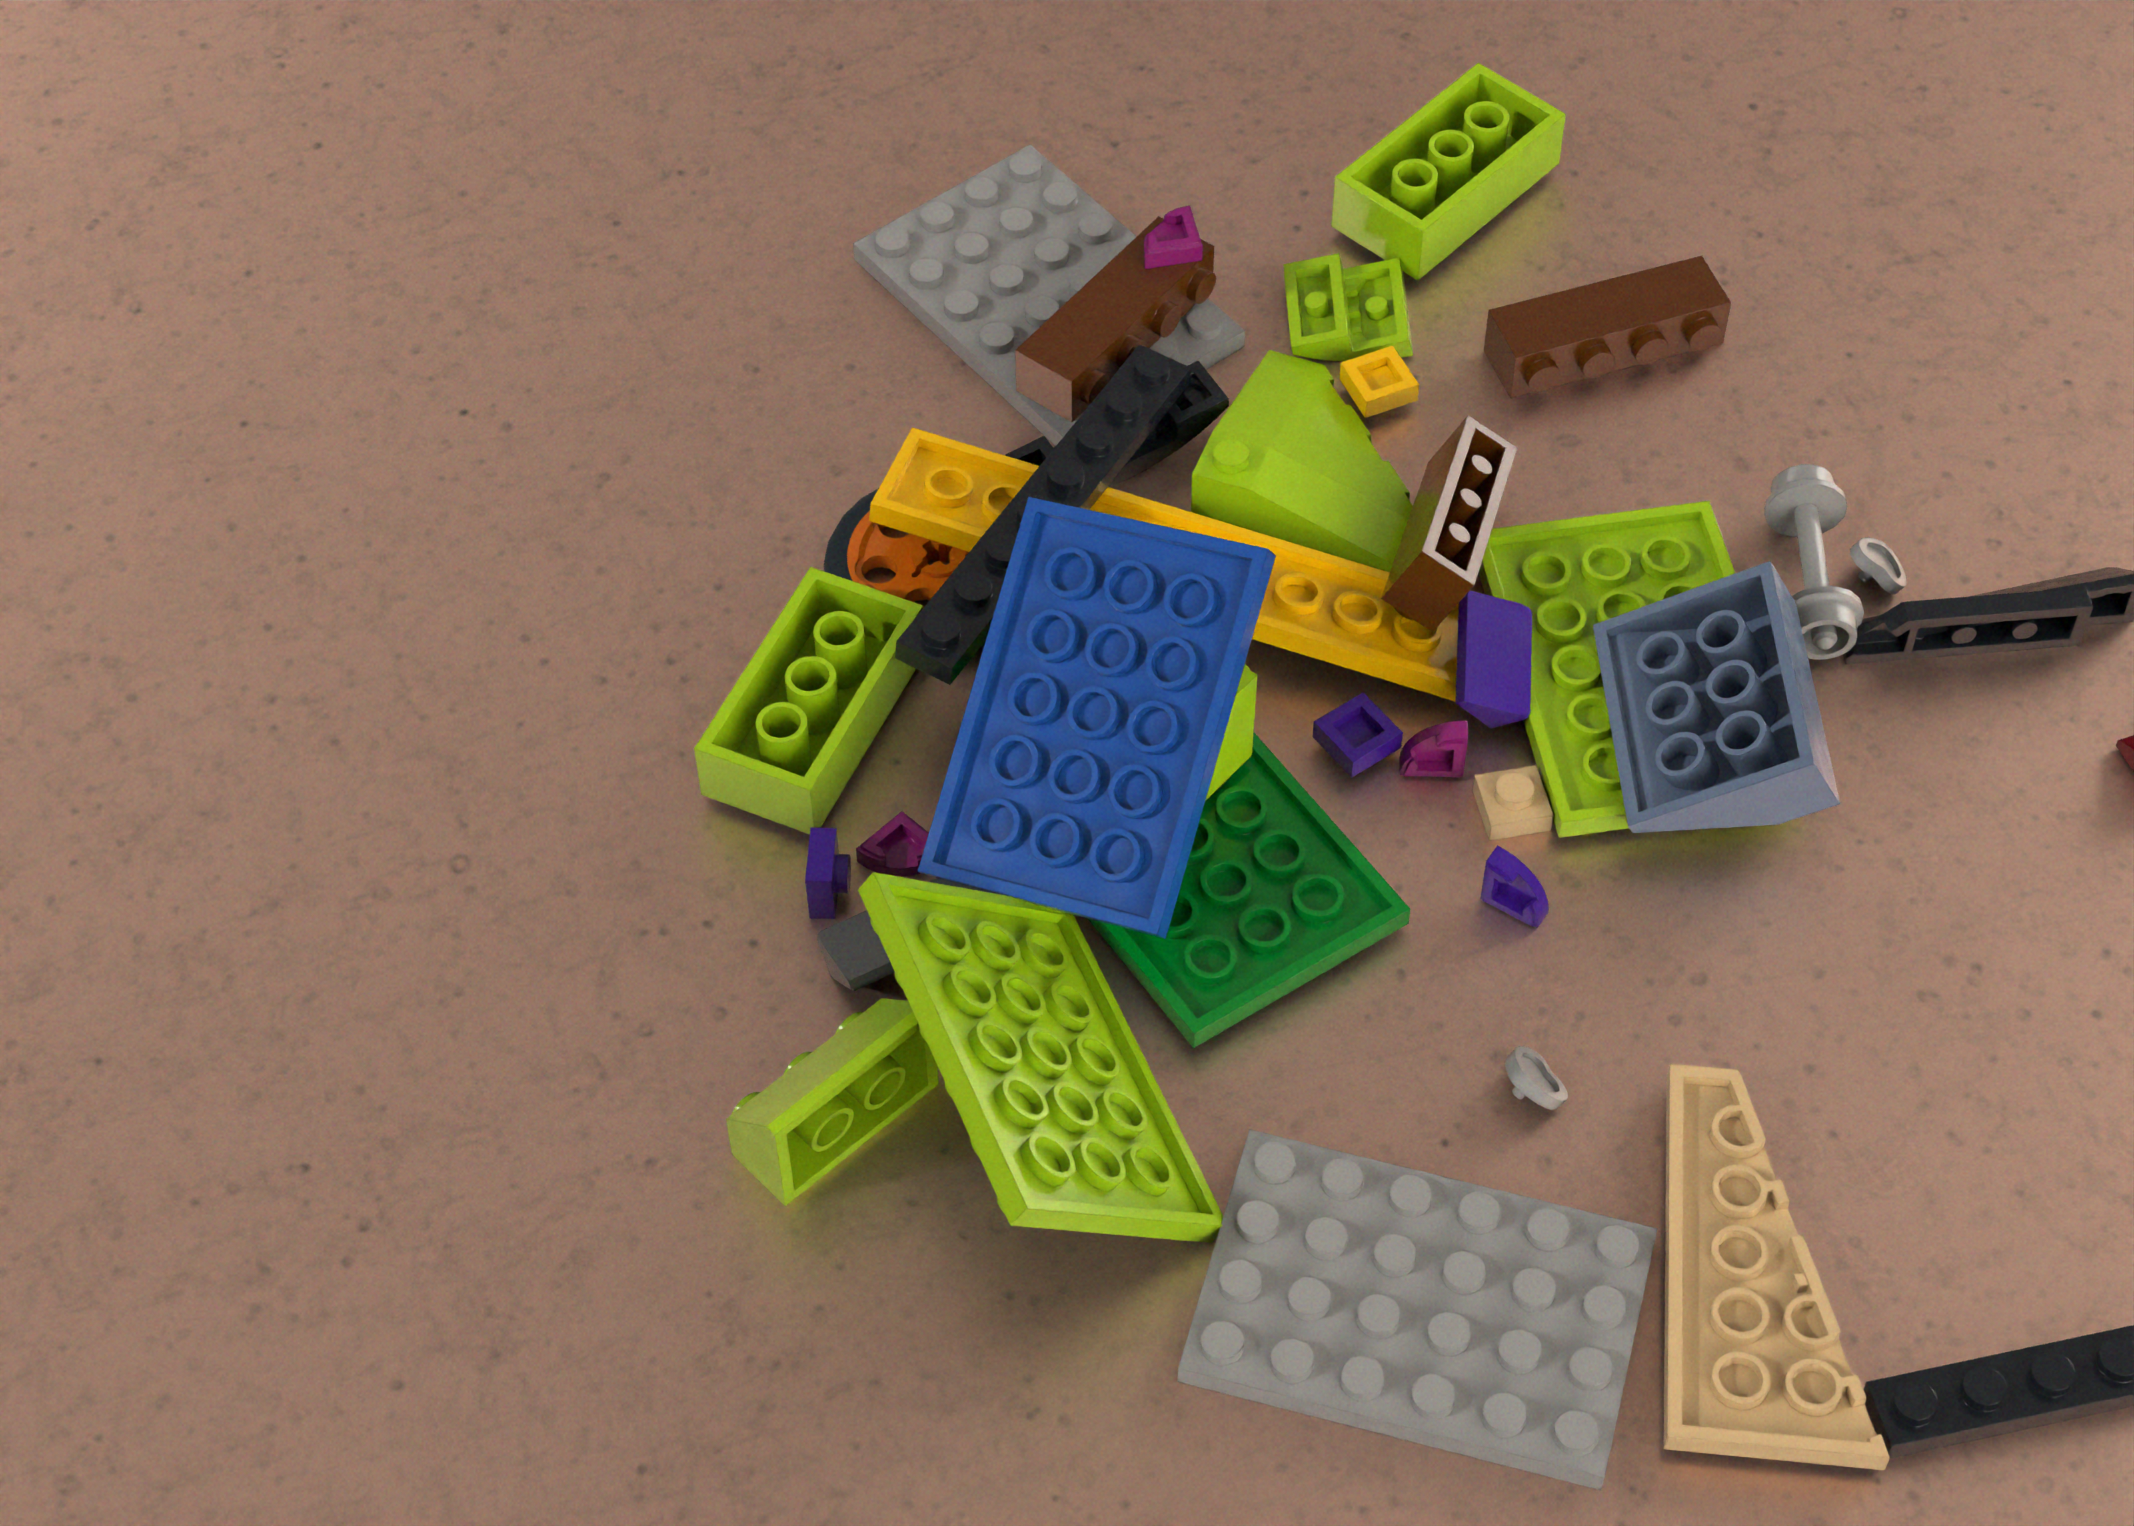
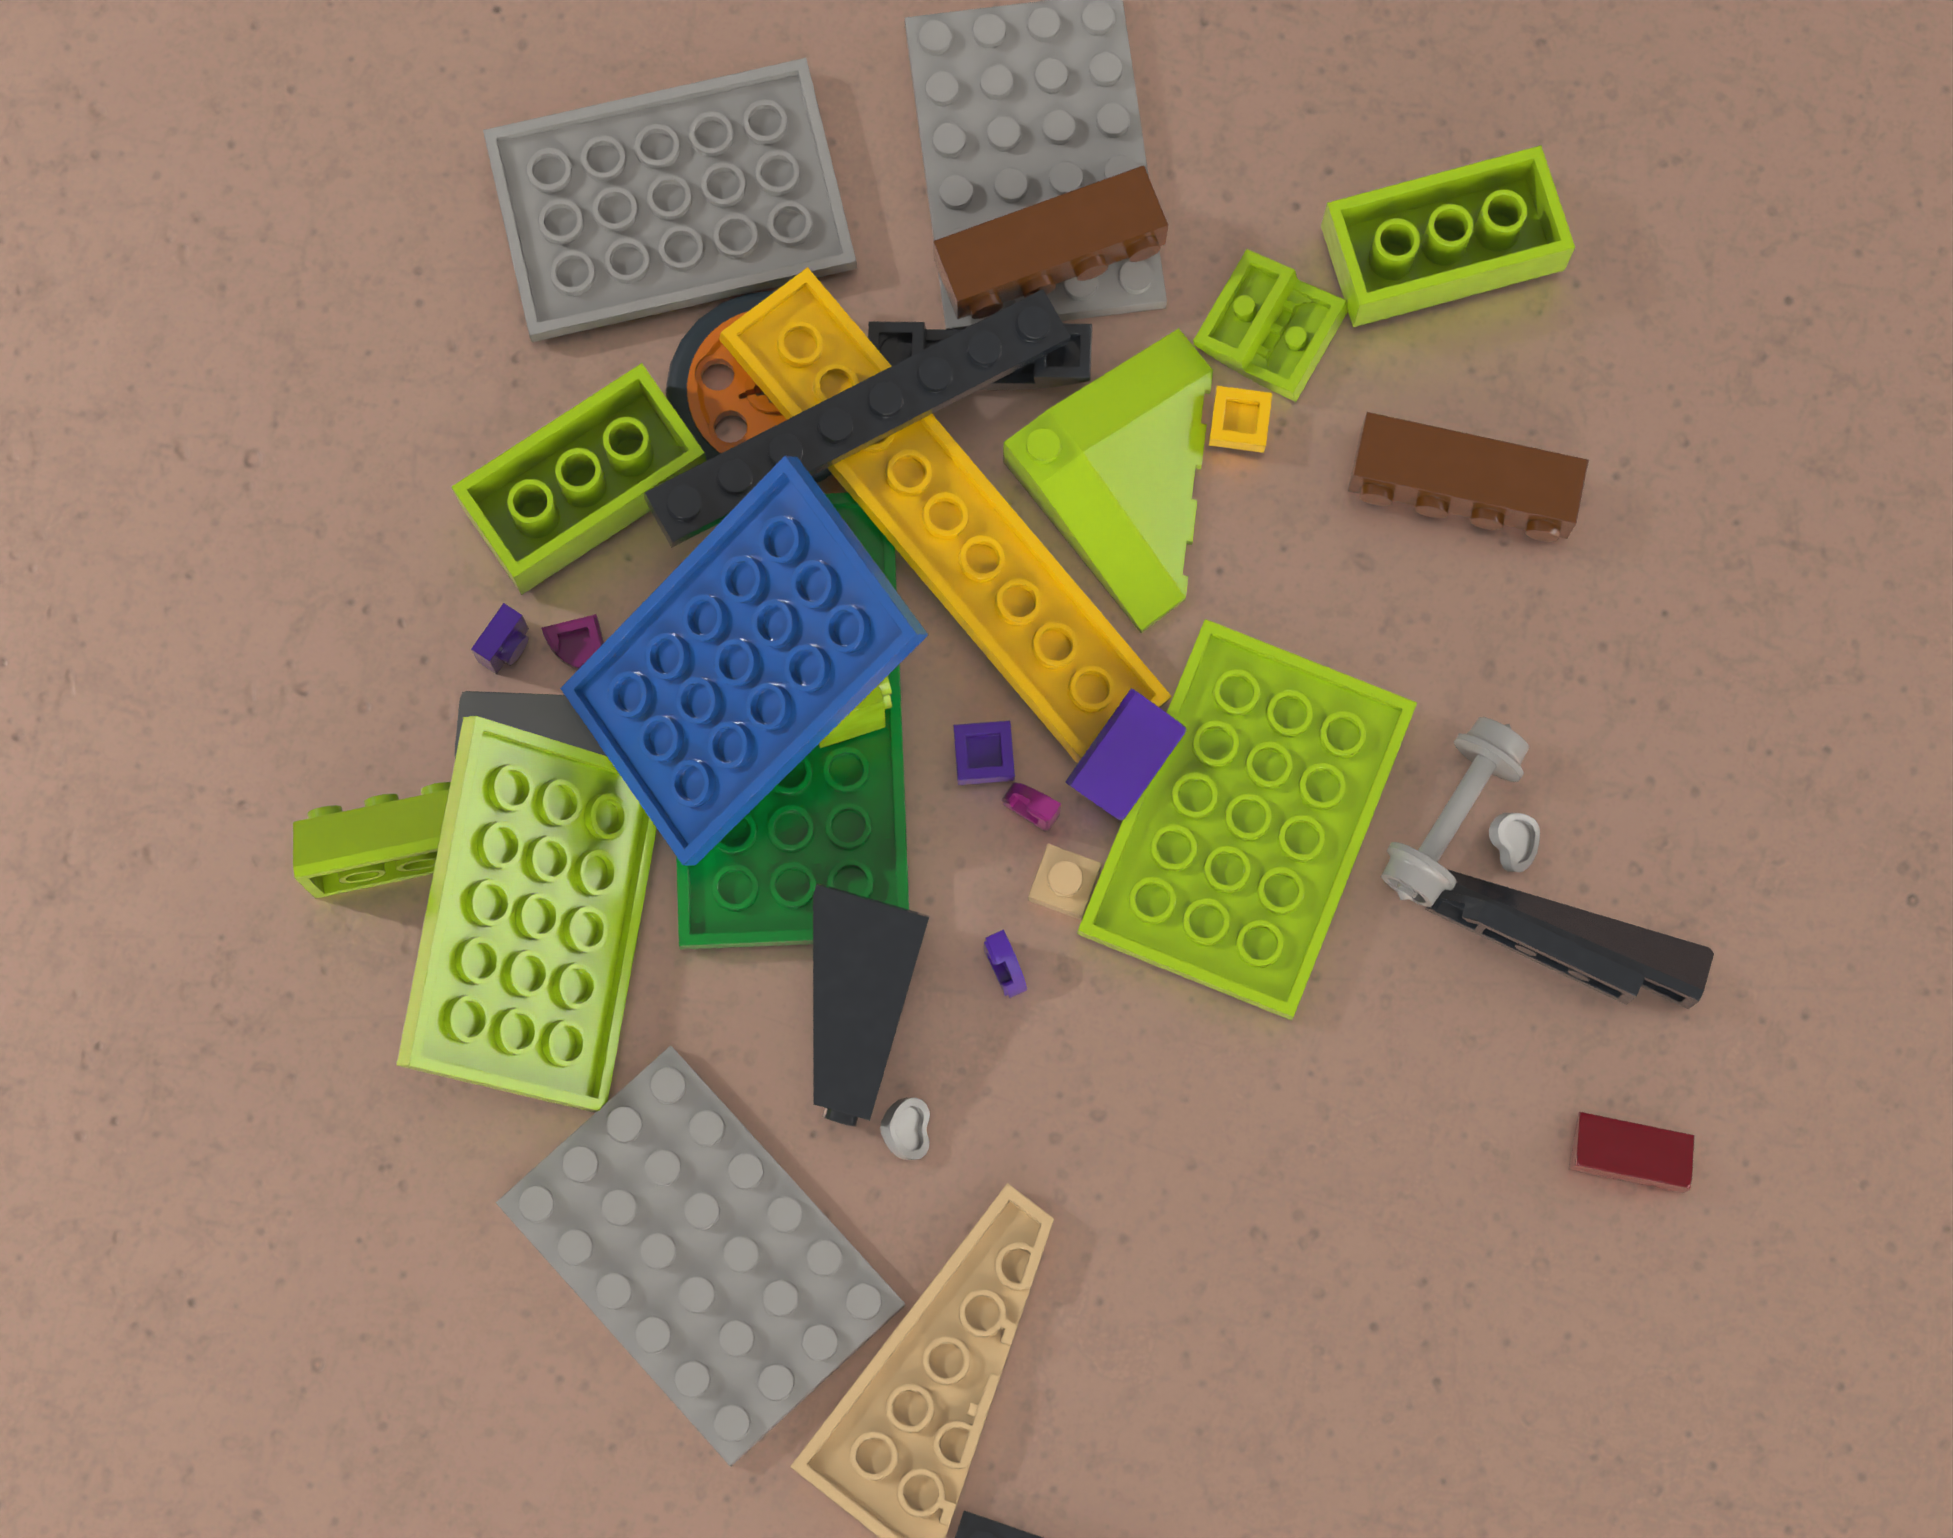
camera: 30 degrees right, 25 degrees up
magenta tile [1144,205,1203,269] -> none
reddish brown brick [1381,415,1517,632] -> none
sand blue slope [1593,561,1840,833] -> none
none -> light grey plate [483,58,857,342]
none -> black slope [813,883,929,1126]

